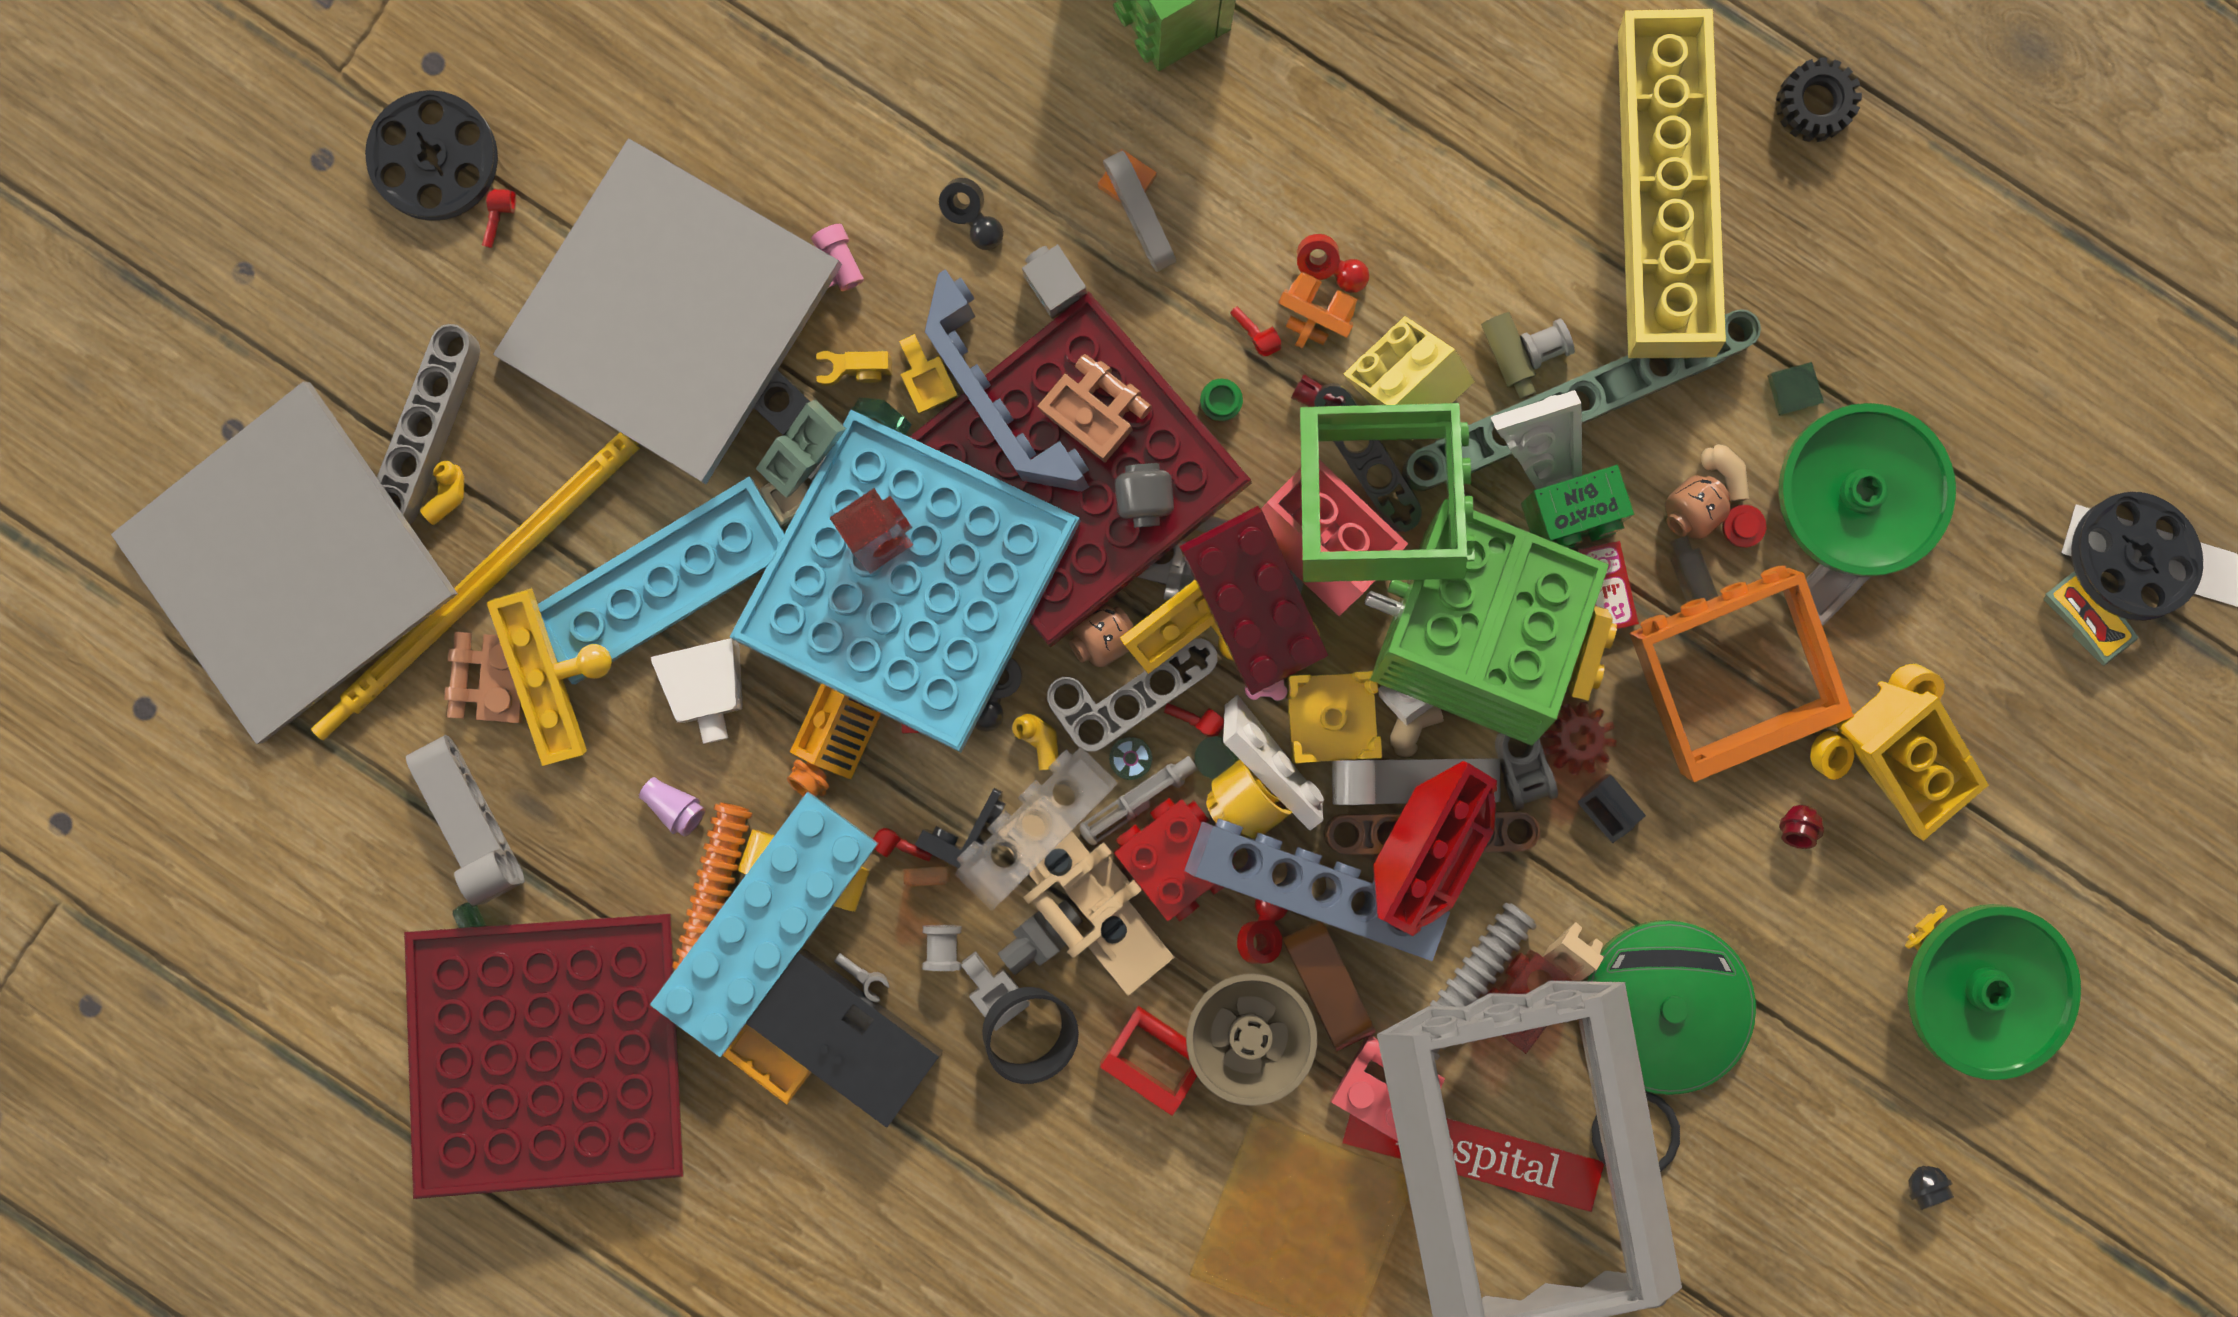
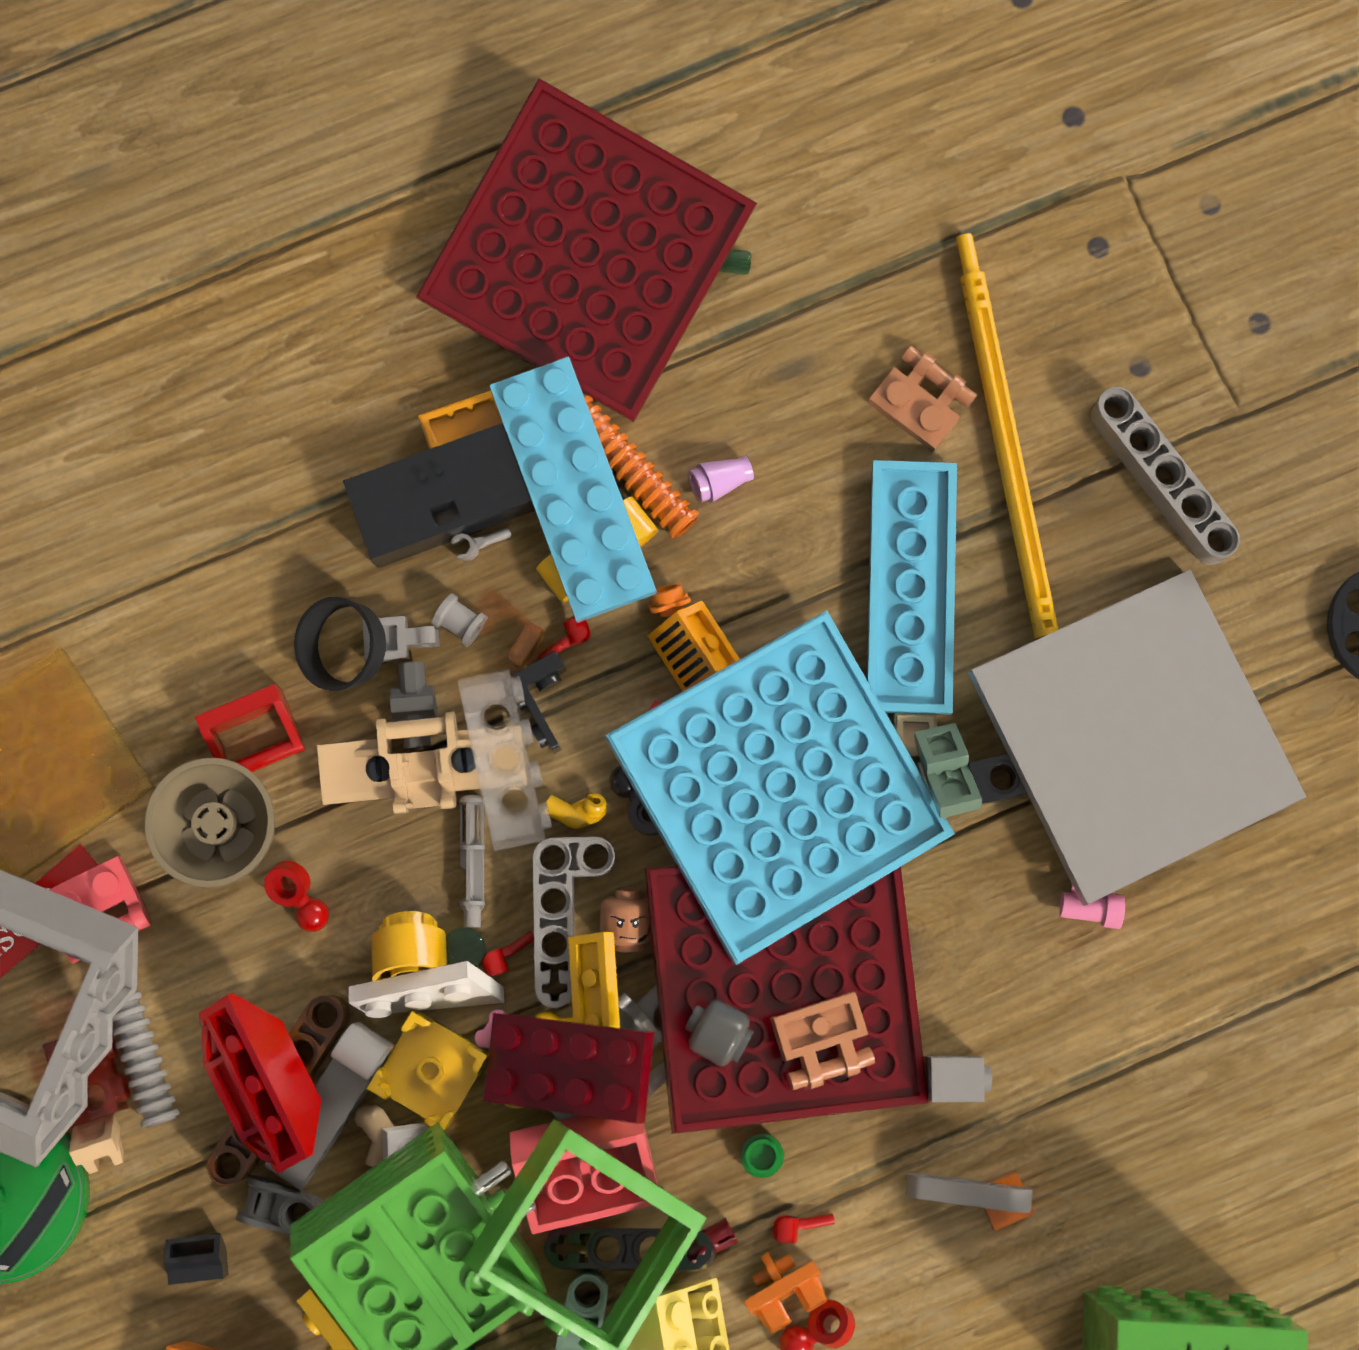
camera: 125 degrees right, 5 degrees down
light grey tile [111,382,458,744] -> none
light grey beam [406,735,525,906] -> none
yellow arm [420,461,464,525] -> none
red hand [482,189,516,248] -> none
yellow plate [487,588,612,766] -> none
white torso [651,638,742,744] -> none
yellow plate [816,351,892,386] -> none
clear red brick [830,488,914,574] -> none
clear green tile [852,397,912,435] -> none
yellow plate [899,334,958,415] -> none
sand blue slope [925,269,1089,492] -> none
black plate [939,178,1004,250] -> none
clear green tile [1109,737,1152,780] -> none
red brick [1114,797,1237,922] -> none
sand blue brick [1184,818,1450,961] -> none
reddish brown beam [1282,921,1376,1052] -> none
clear red gear [1541,702,1617,775] -> none

